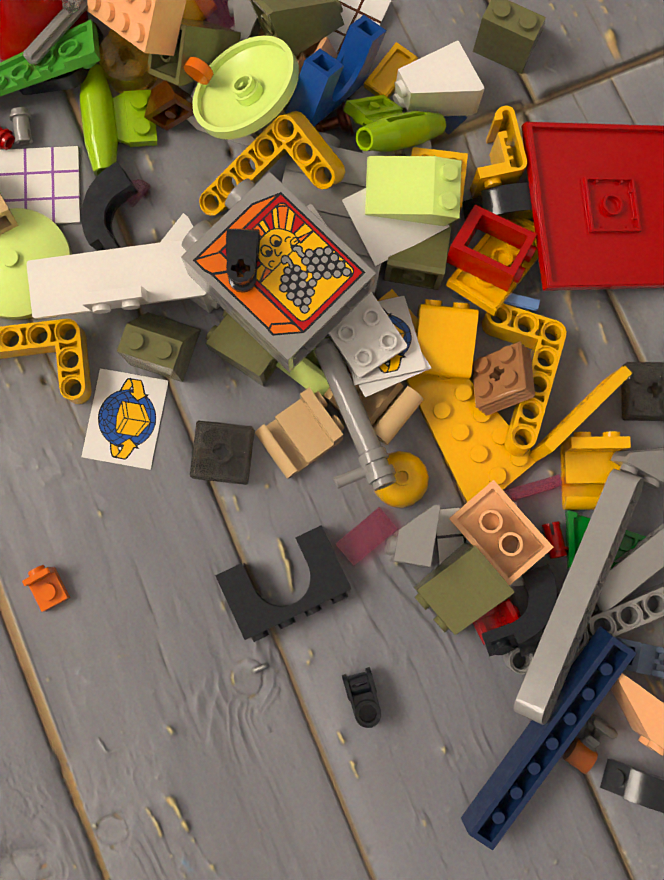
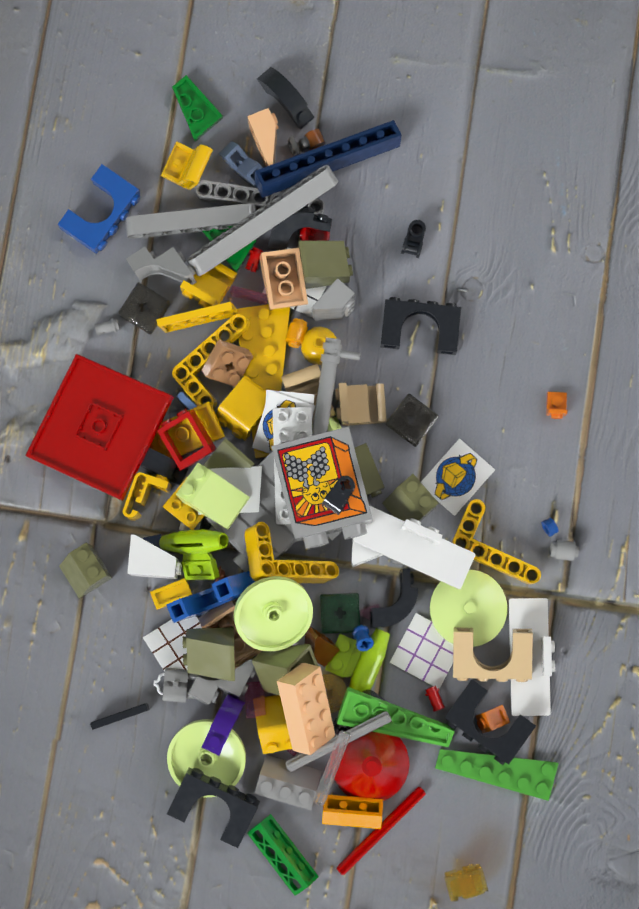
camera: 145 degrees left, 0 degrees up
light grey pin [9,107,33,146] -> none
orange tile [184,57,214,85] -> none
clear pink tile [336,507,398,566] -> none
none -> light orange brick [285,318,308,348]
none -> clear green brick [320,593,360,634]
none -> blue bush [352,625,374,651]

